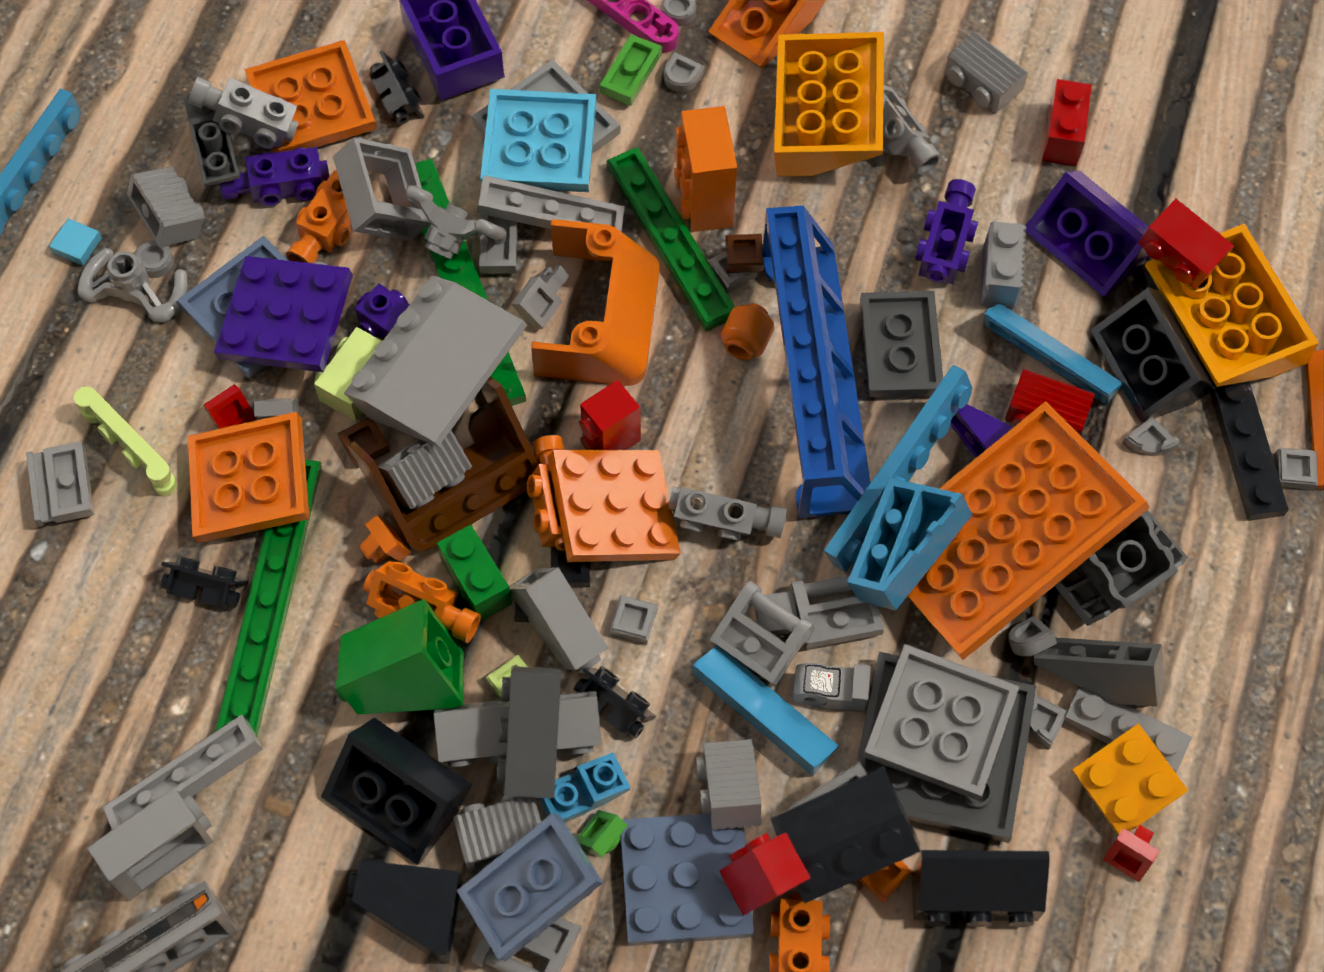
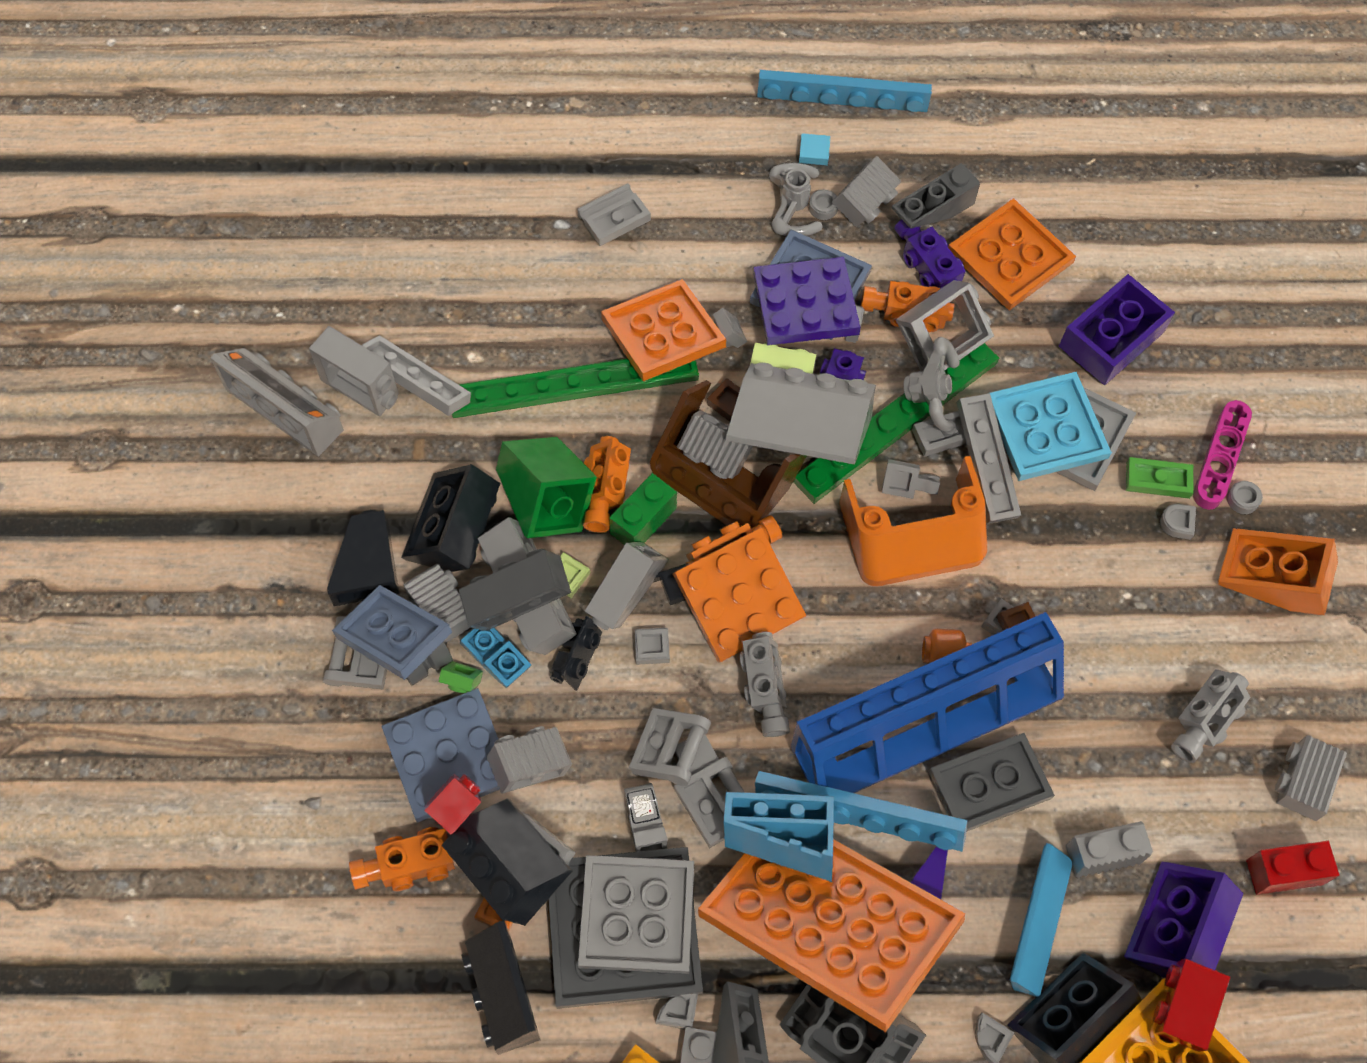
camera: 70 degrees right, 0 degrees up
yellowish green plate [74,386,177,496] -> none
black hinge [160,556,248,610] -> none
light grey brick [187,77,299,149] -> none
red tile [203,384,257,429] -> none
orange tile [359,515,412,564] -> none
black hinge [369,51,425,124] -> none
red brick [579,379,641,450] -> none
green tile [606,147,735,332] -> none
orange brick [674,106,737,232] -> none
dark azure slope [692,645,839,777] -> none
light orange slope [774,32,884,177] -> none
dark purple brick [915,179,978,285] -> none
red brick [1005,369,1095,435] -> none
light grey tile [1008,616,1057,656] -> none

